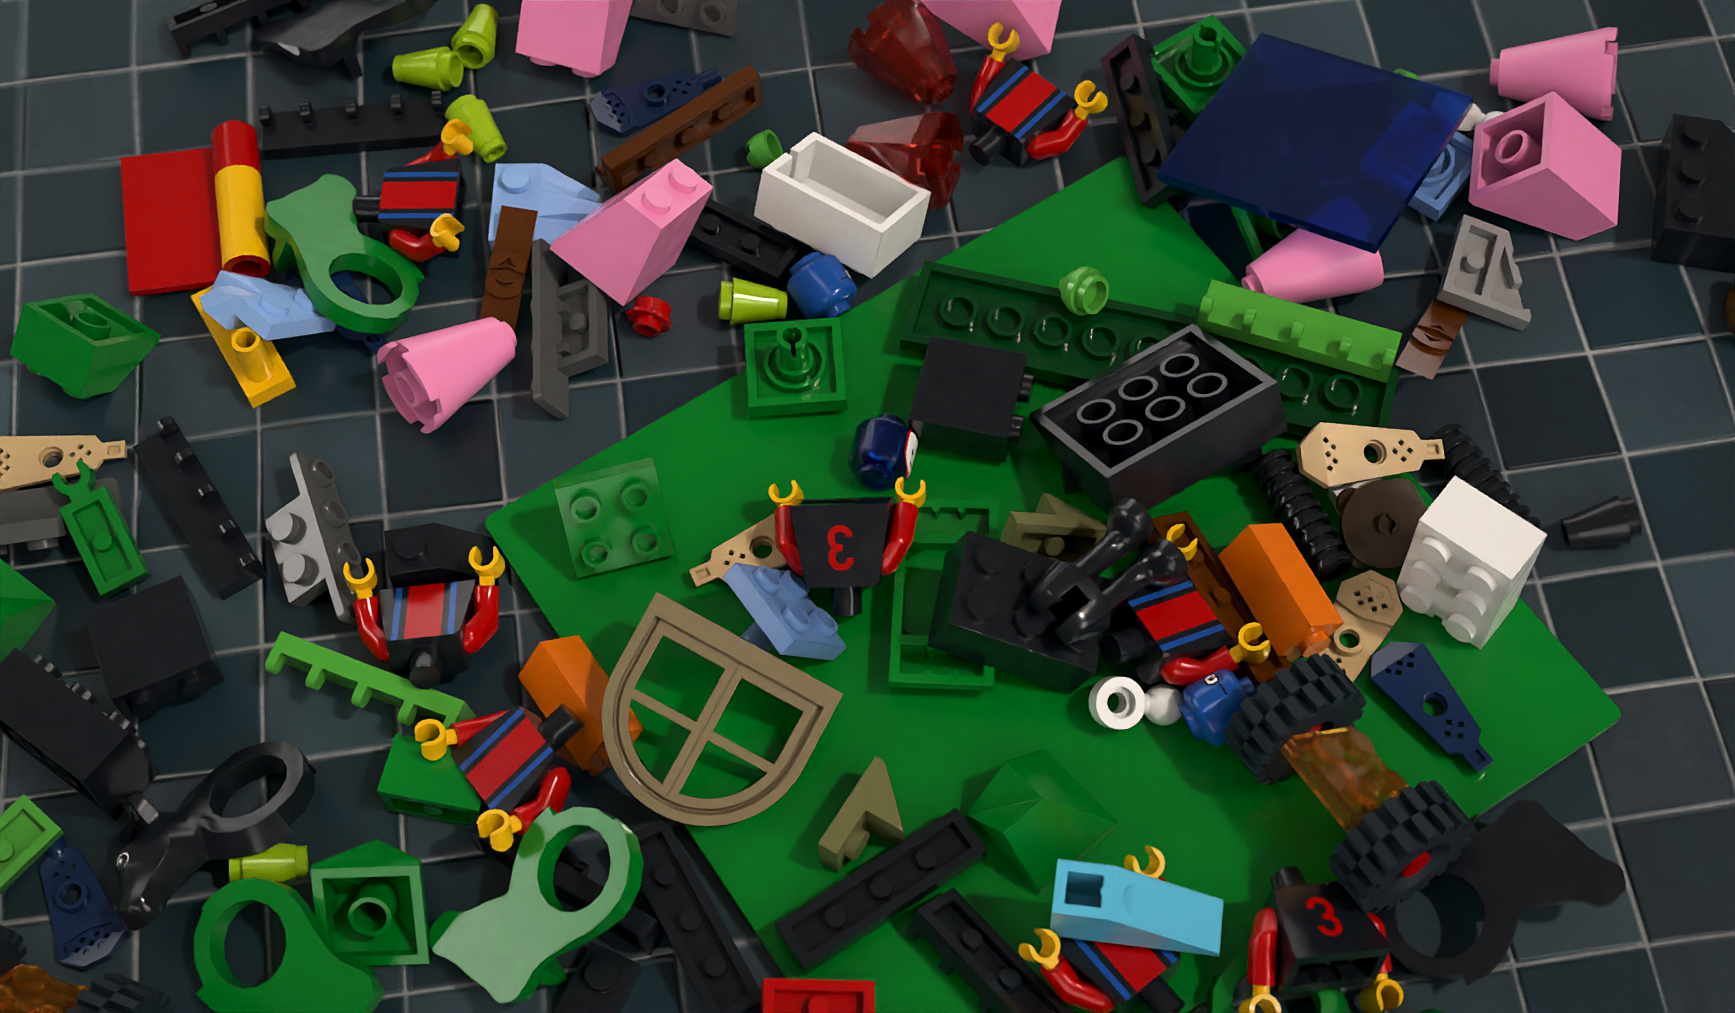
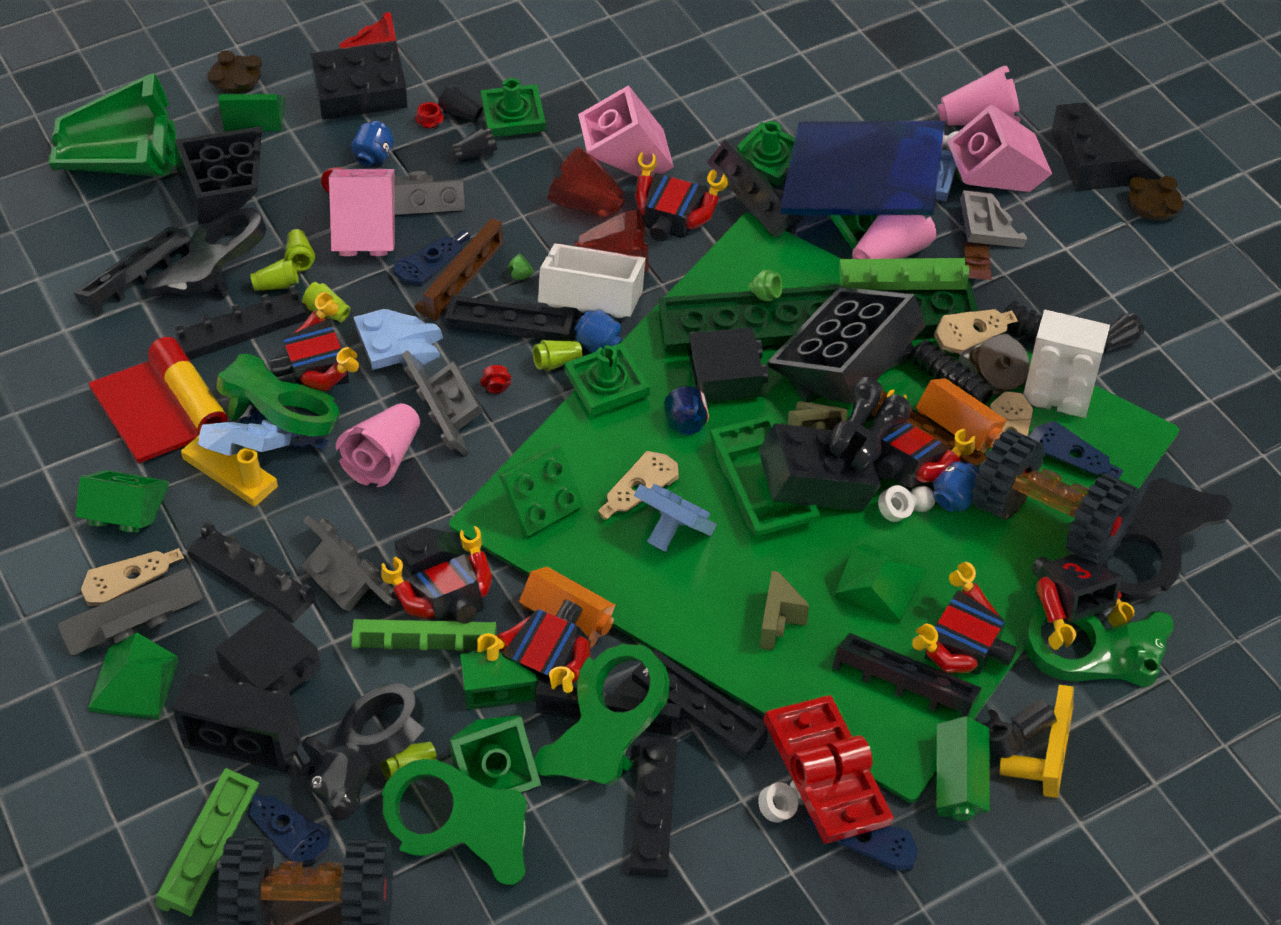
camera: 25 degrees left, 10 degrees down
green plate [52,460,152,599] -> none
reddish brown piece [479,205,538,332] -> none
bright pink slope [550,158,714,307] -> none
dark tan window [601,592,843,826] -> none
black torso [768,477,926,616] -> none
black plate [775,808,987,975] -> none
medium azure slope [1050,859,1223,956] -> none

